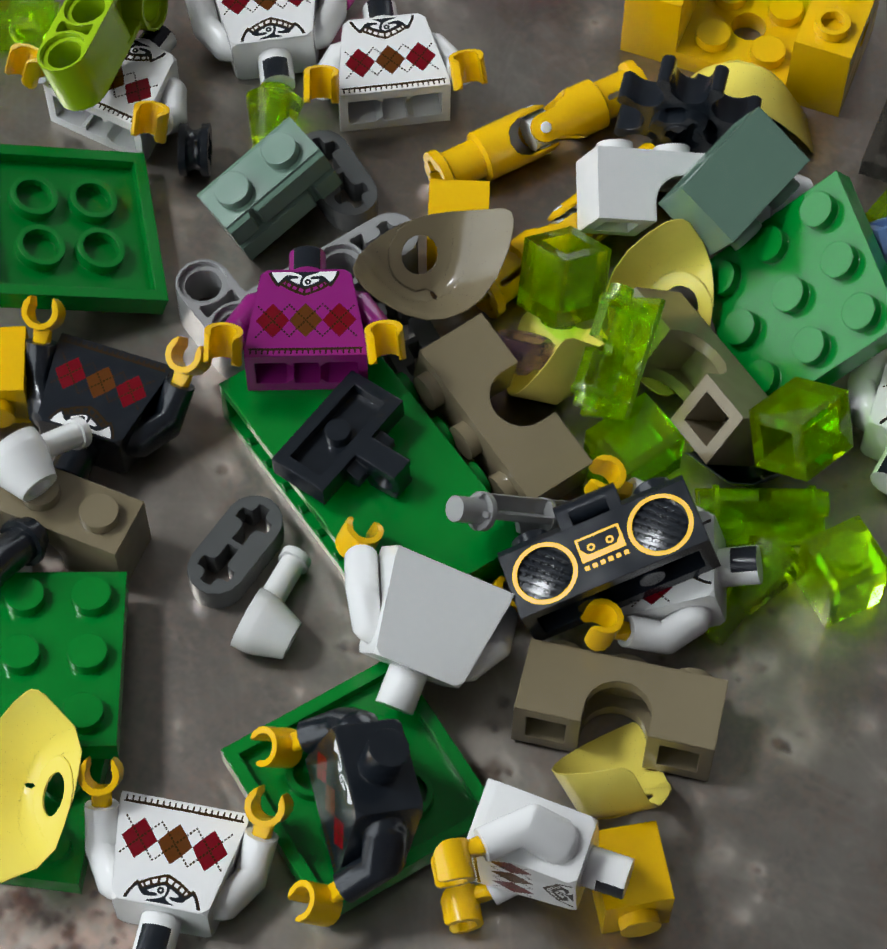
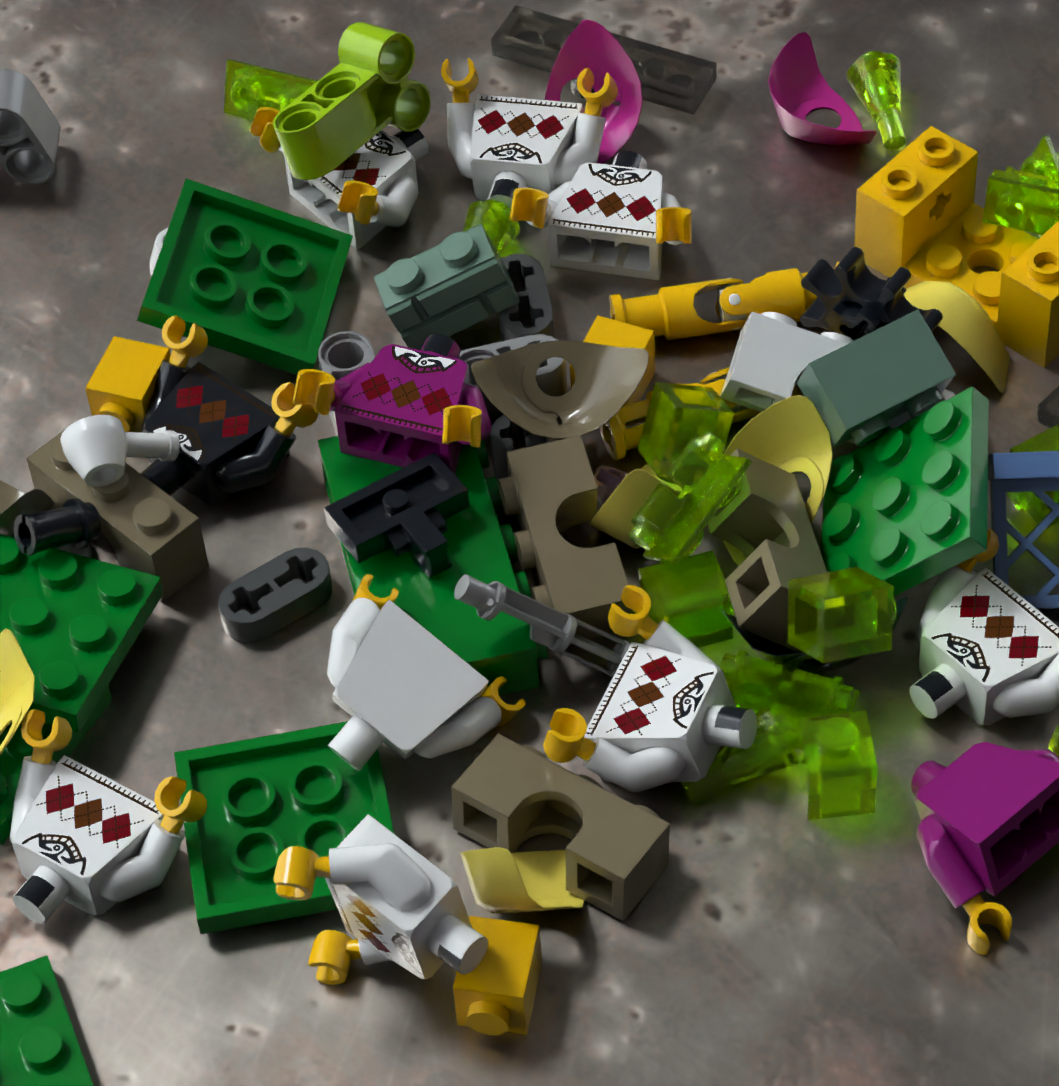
camera: 25 degrees right, 10 degrees down
black bush [177,123,213,177] -> none
white bar [230,545,311,660] -> none
black torso [251,706,423,927] -> none
black piece [497,475,721,641] -> none

